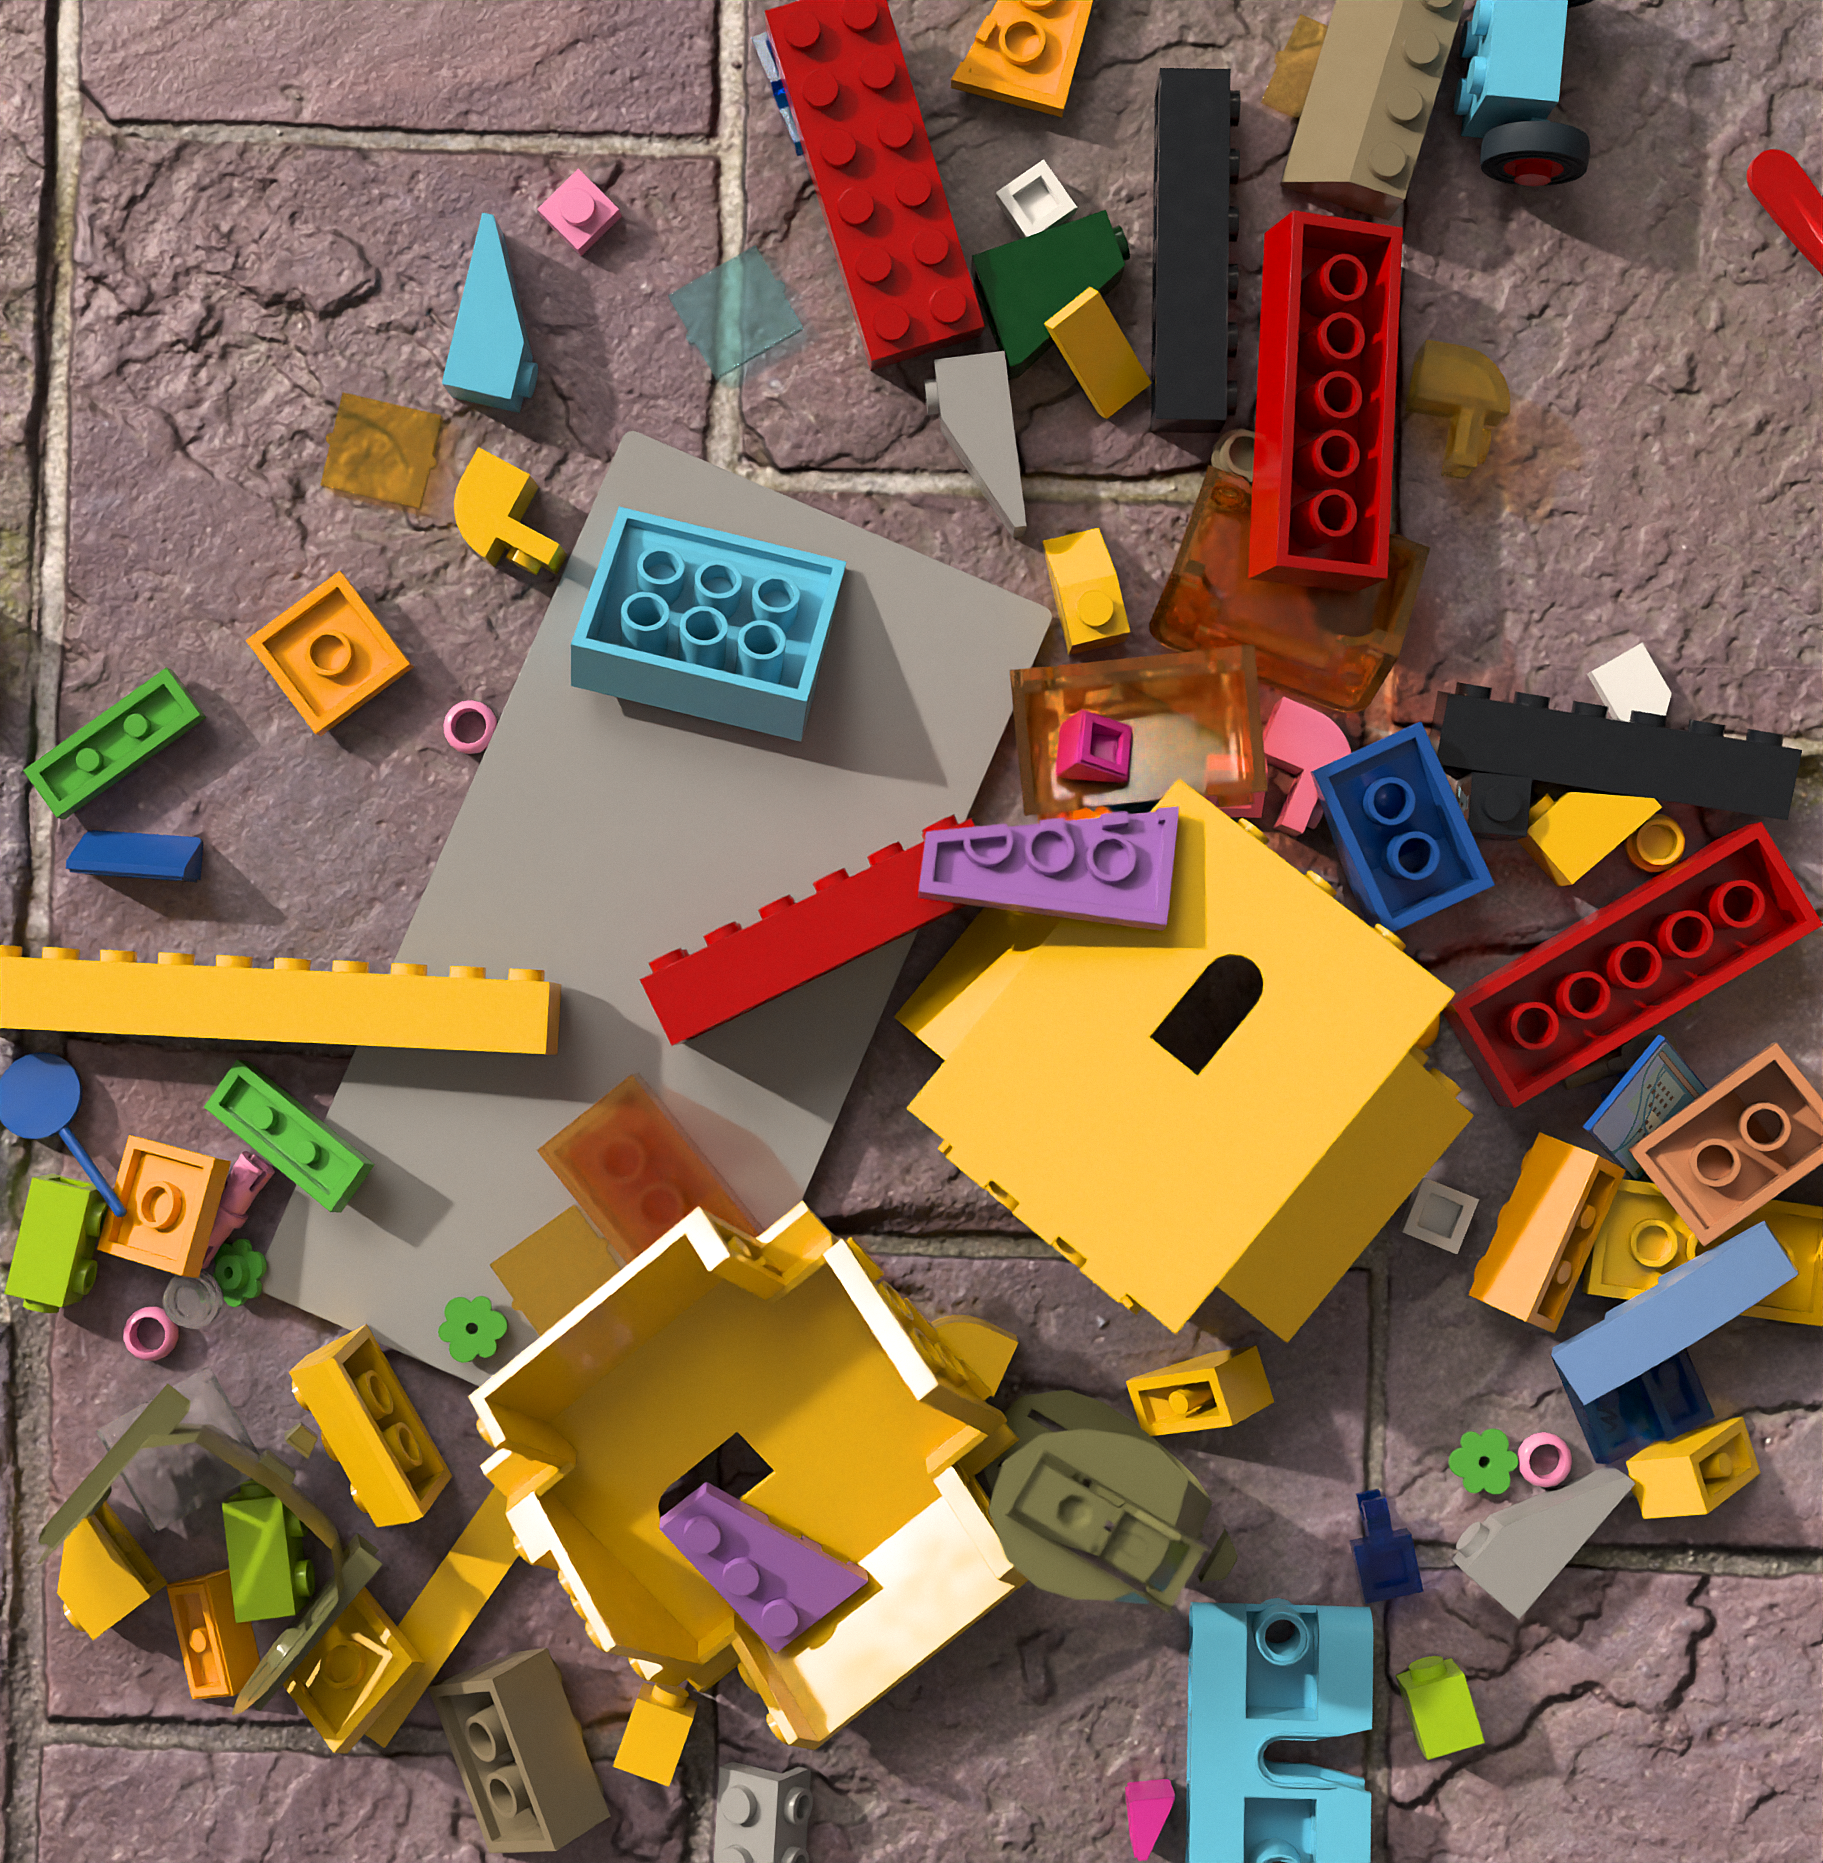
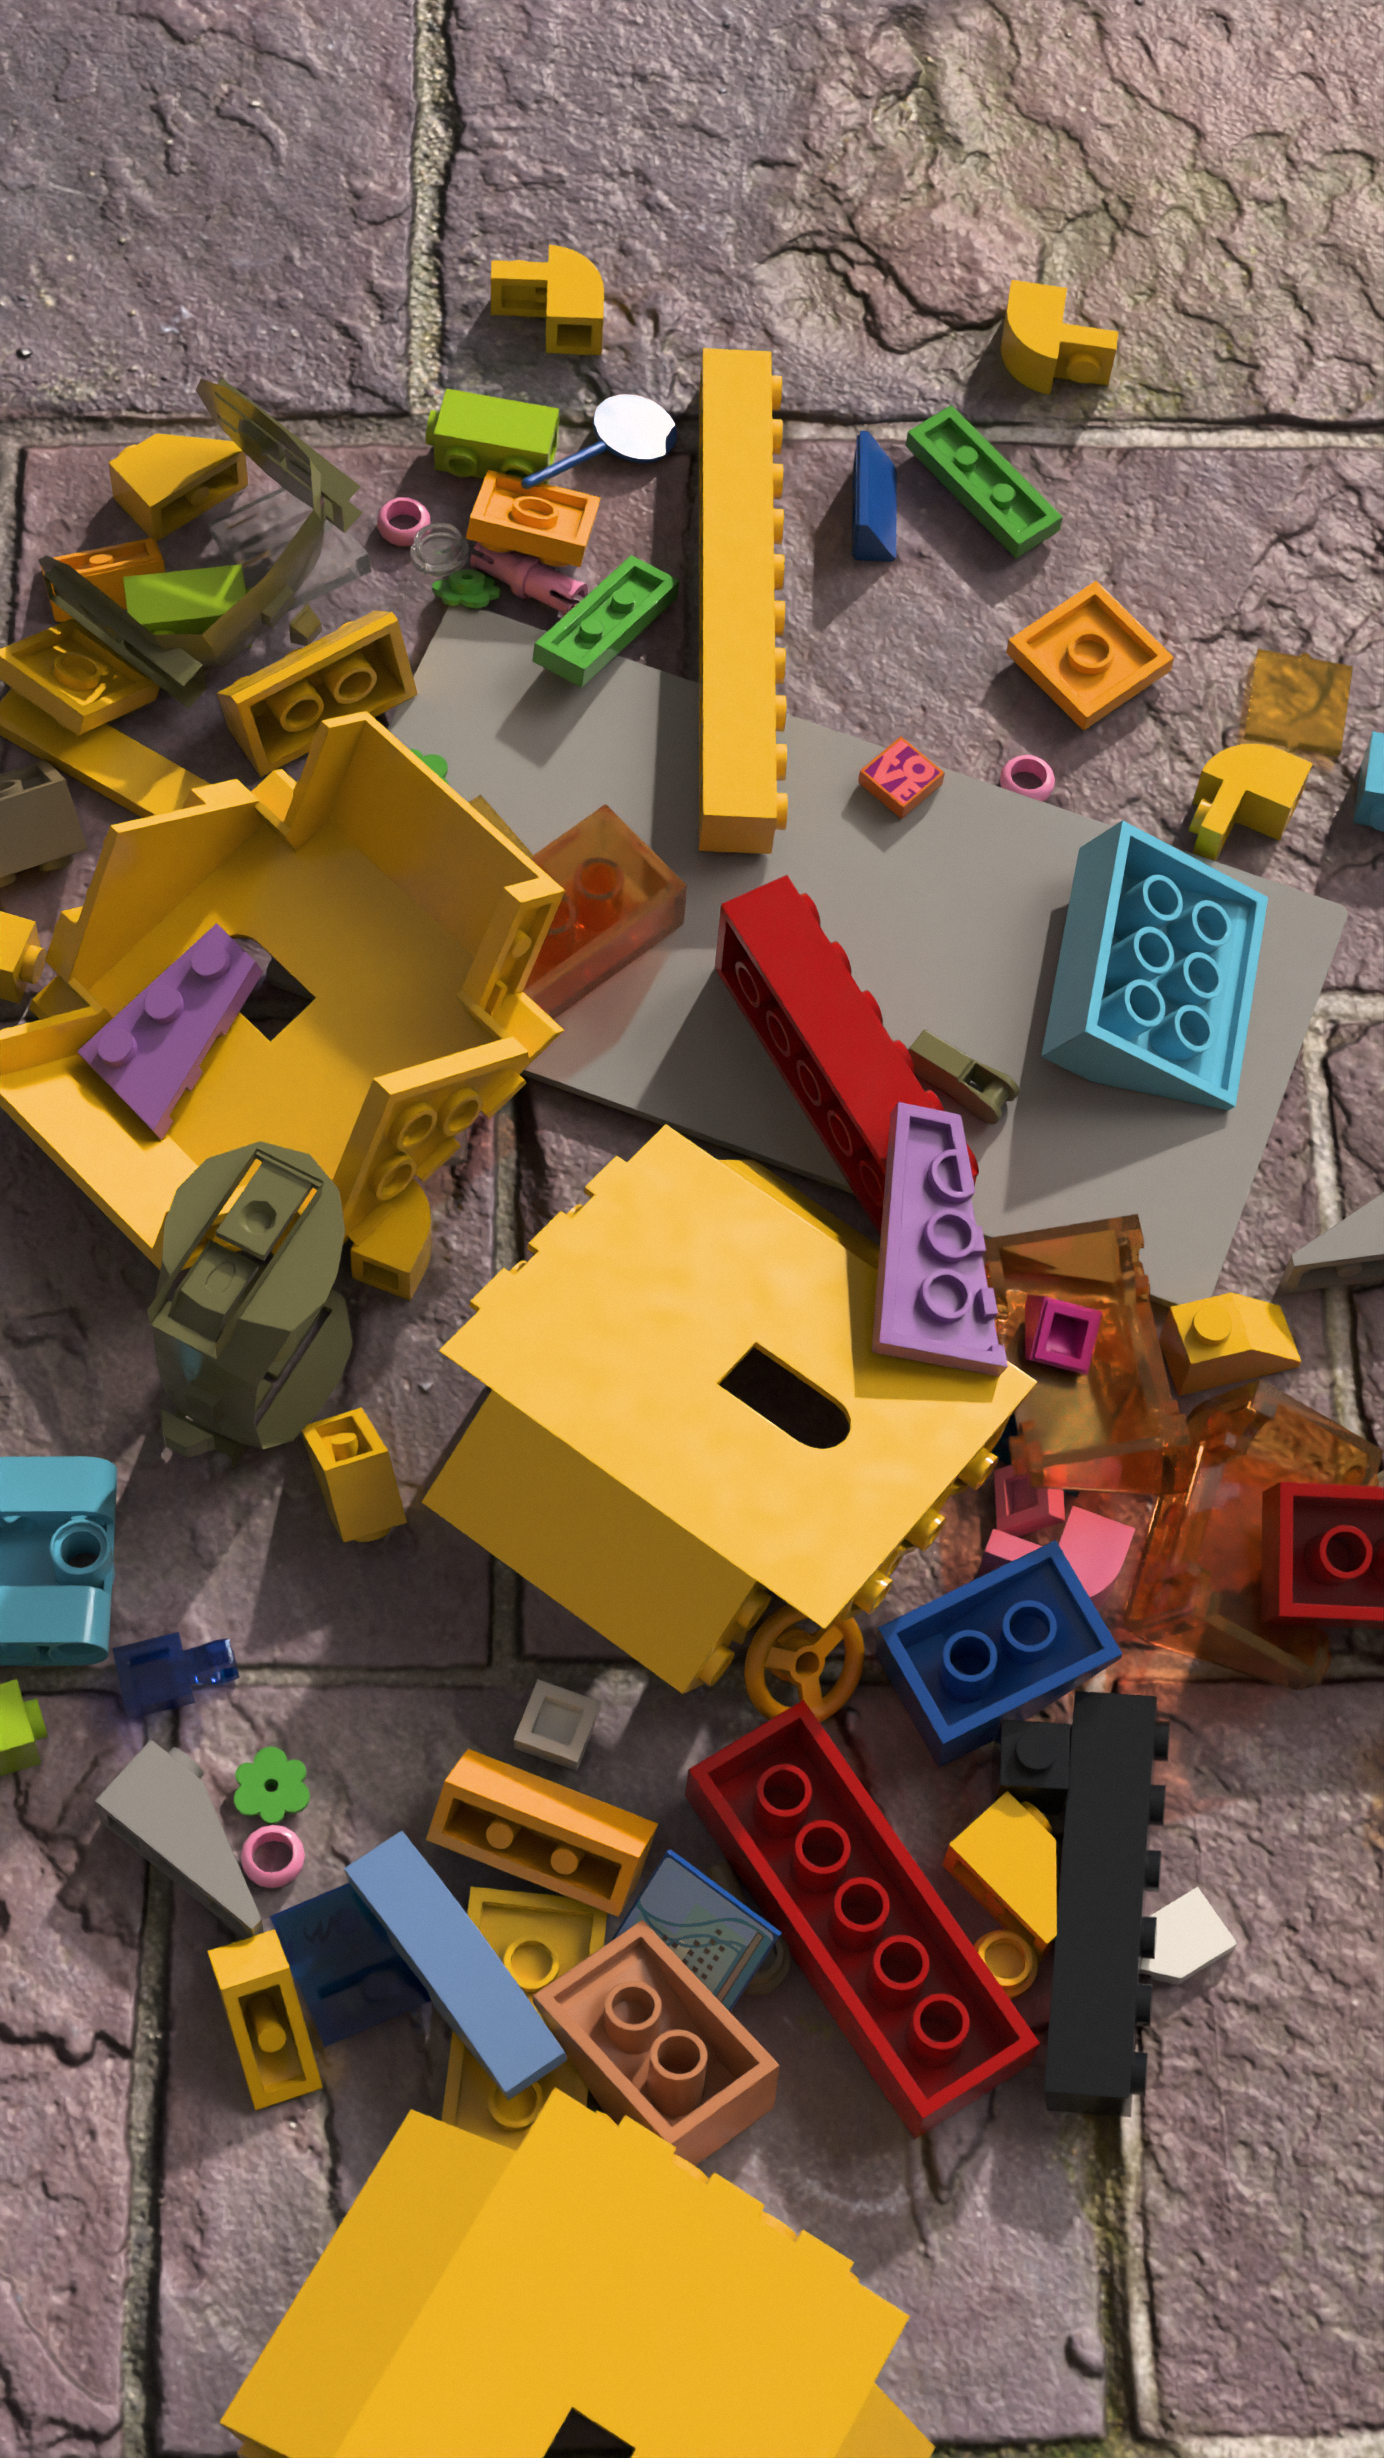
camera: 80 degrees right, 25 degrees down
none -> tile [858,736,945,819]
none -> olive bar [908,1029,1019,1124]

